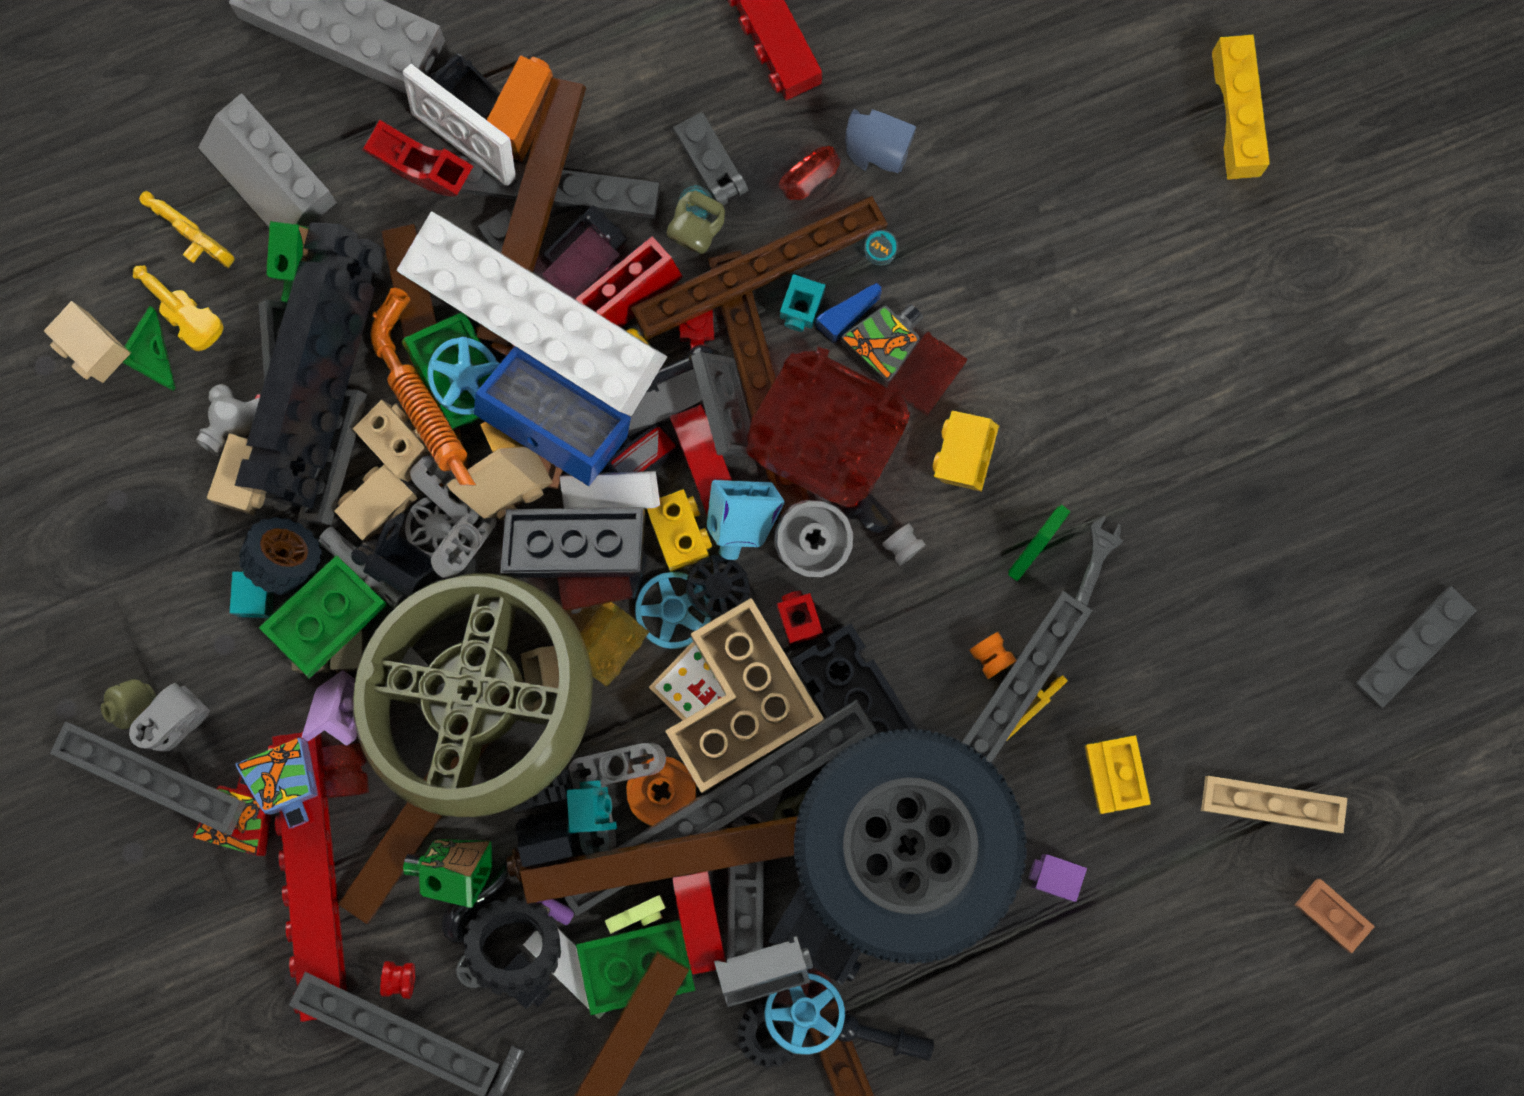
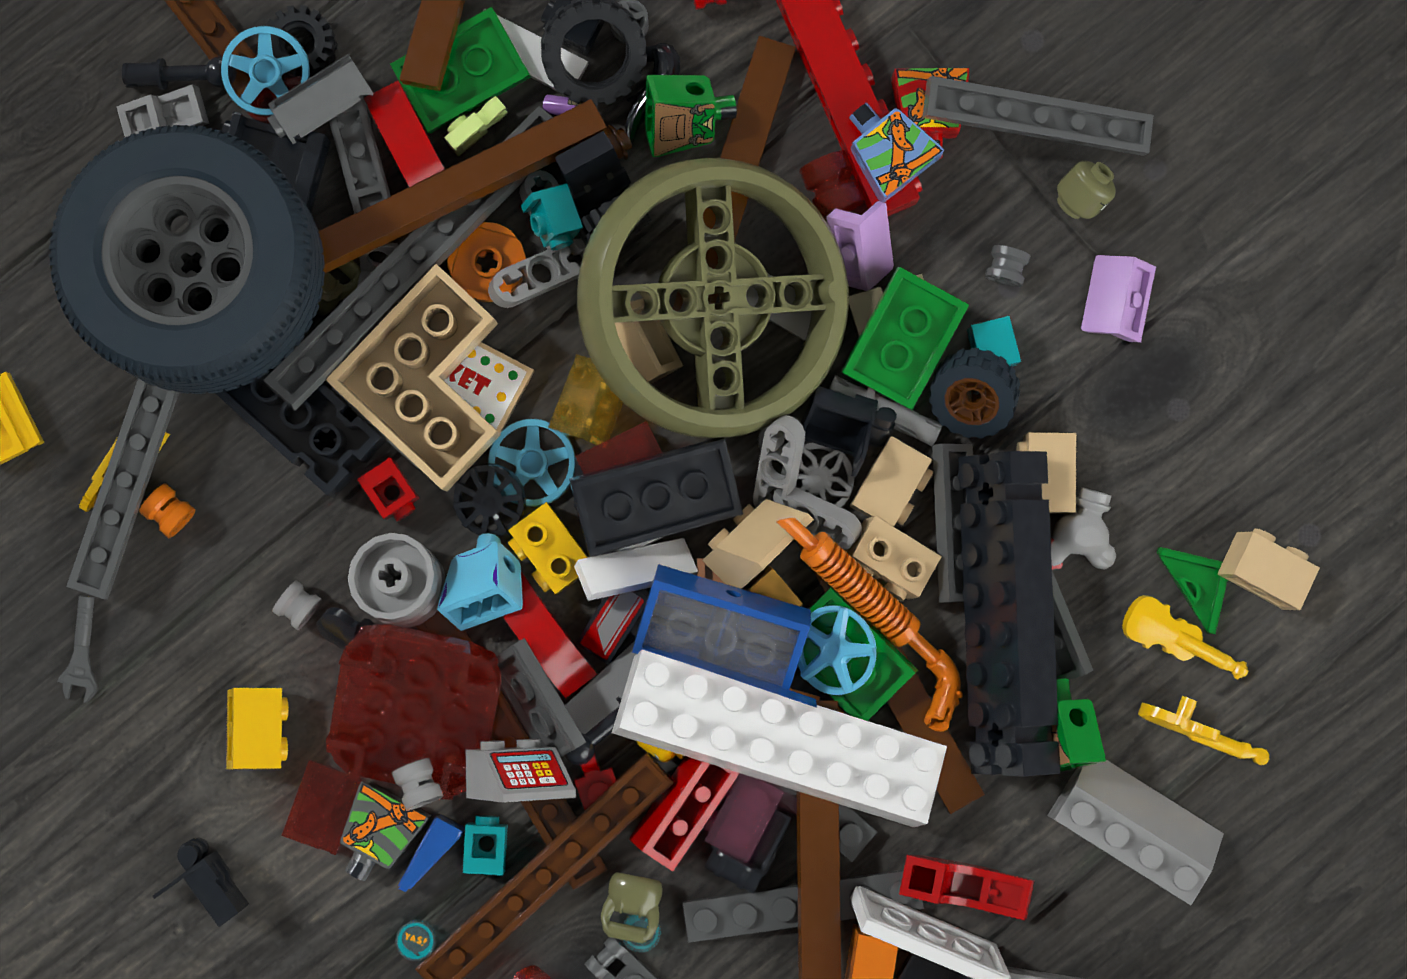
camera: 160 degrees right, 5 degrees up
light grey piece [129,683,210,752] -> none
green tile [1008,504,1071,581] -> none
medium lavender brick [1029,854,1087,902] -> none
none -> light grey slope [117,84,209,137]
none -> black piece [152,838,249,927]
none -> light grey wheel [392,758,444,811]
none -> slope [466,739,576,803]
none -> blue sticker [672,651,817,708]
none -> dark grey wheel [985,245,1031,287]
none -> lavender panel [1081,255,1156,342]

